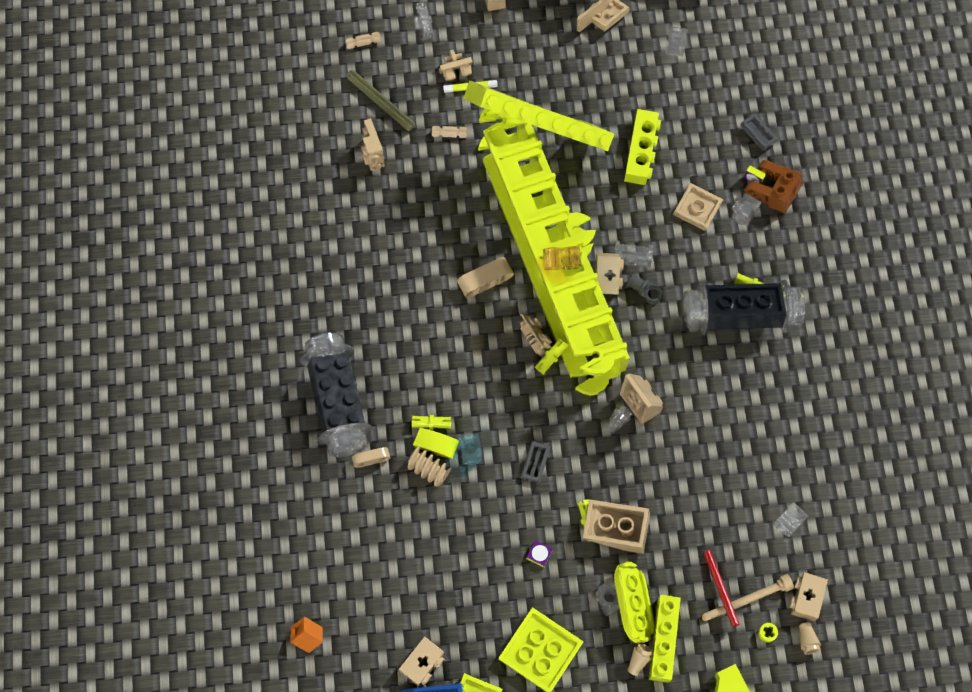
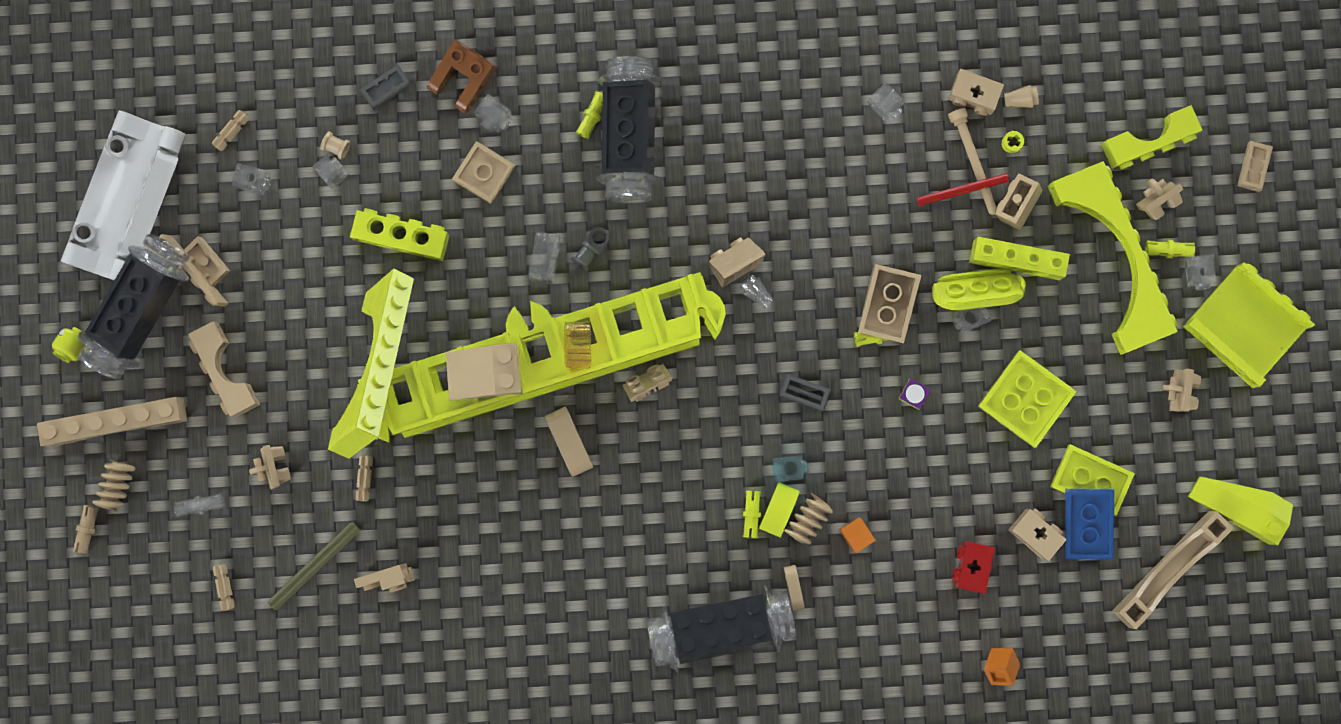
camera: 85 degrees left, 15 degrees up
bar [443,80,498,93] -> none
neon yellow pin [535,338,569,375] -> none
tan brick [595,253,624,294] -> none
tan cone [627,643,653,676] -> none
tile [743,166,766,184] -> none
none -> tan arch [188,321,260,418]
none -> tan axle [212,110,249,151]
none -> clear brick [312,155,350,189]
none -> tan bush [320,131,351,160]
none -> tan slope [446,343,523,401]
none -> orange panel [839,517,876,553]
none -> red brick [952,541,995,594]
none -> tan brick [996,173,1043,230]

